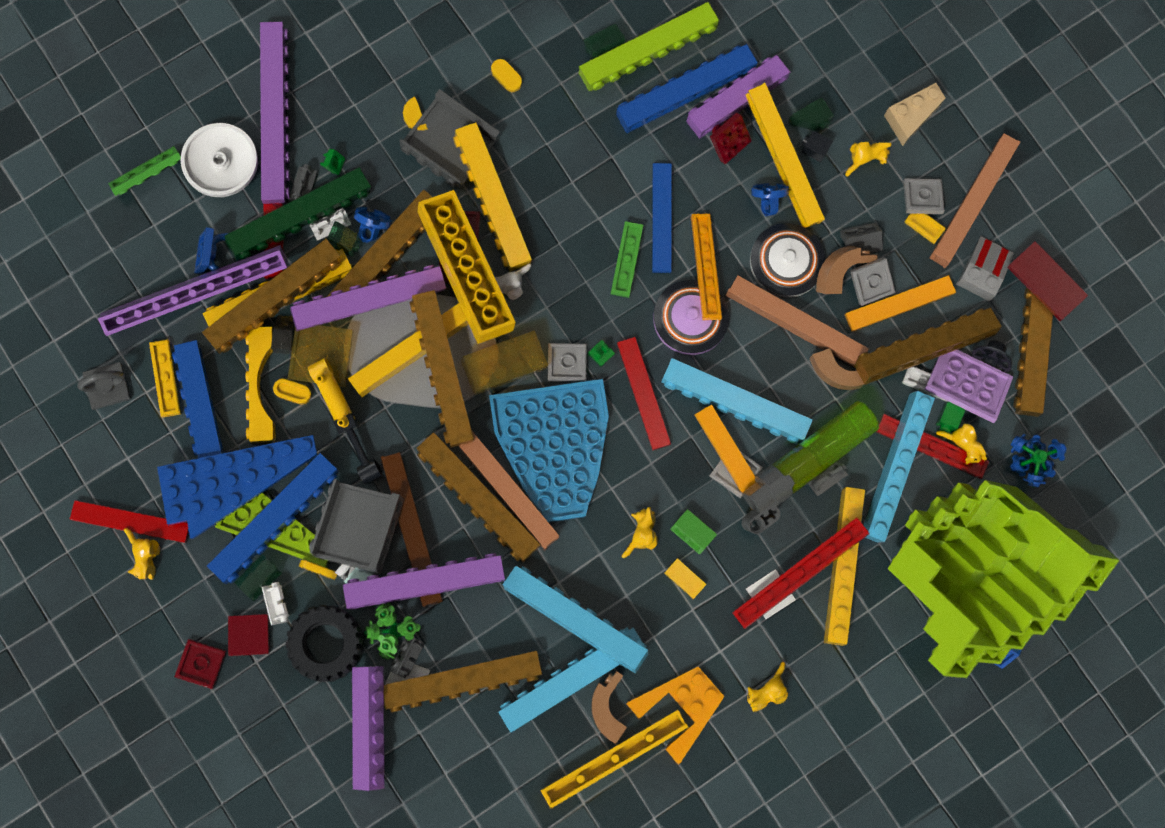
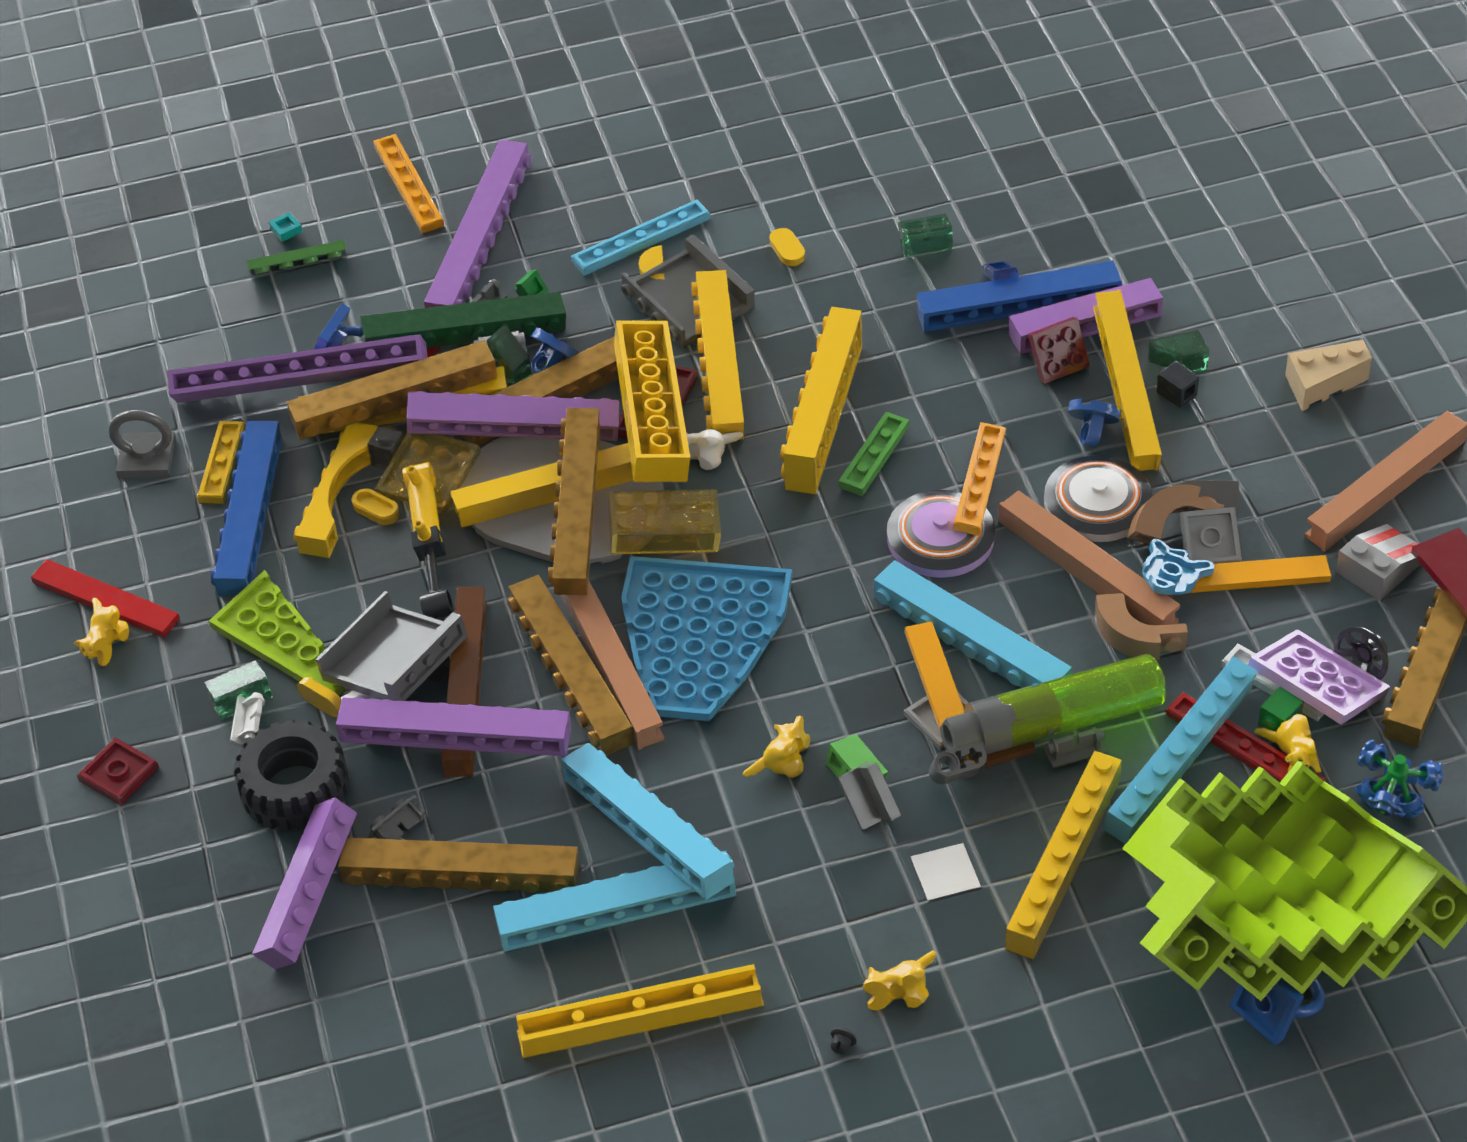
camera: 30 degrees right, 30 degrees down
blue wing [157,435,317,539] -> none
white dish [181,123,258,197] -> none
blue brick [207,453,339,585] -> none
dark red tile [228,614,269,656] -> none
bright green plant [364,603,420,660] -> none
light grey tile [548,343,586,382] -> none
lime brick [579,2,719,92] -> none
green tile [588,340,615,367] -> none
medium nougat arch [591,671,627,744] -> none
red tile [617,337,671,451] -> none
light orange wing [626,667,724,765] -> none
blue tile [652,163,671,273] -> none
yellow tile [664,558,707,599] -> none
red plate [733,517,870,629] -> none
yellow animal [845,142,891,177] -> none
pearl gold brick [854,308,1002,385] -> none
light grey tile [903,178,944,214] -> none
yellow tile [904,214,946,244] -> none
none -> teal plate [269,212,303,242]
none -> light orange tile [373,134,445,233]
none -> medium azure tile [571,200,710,276]
none -> yellow brick [780,307,862,495]
none -> black piece [830,1027,857,1055]
none -> dark grey panel [837,762,901,830]
none -> clear blue tile [982,261,1018,281]
none -> dark azure tile [1142,539,1215,595]

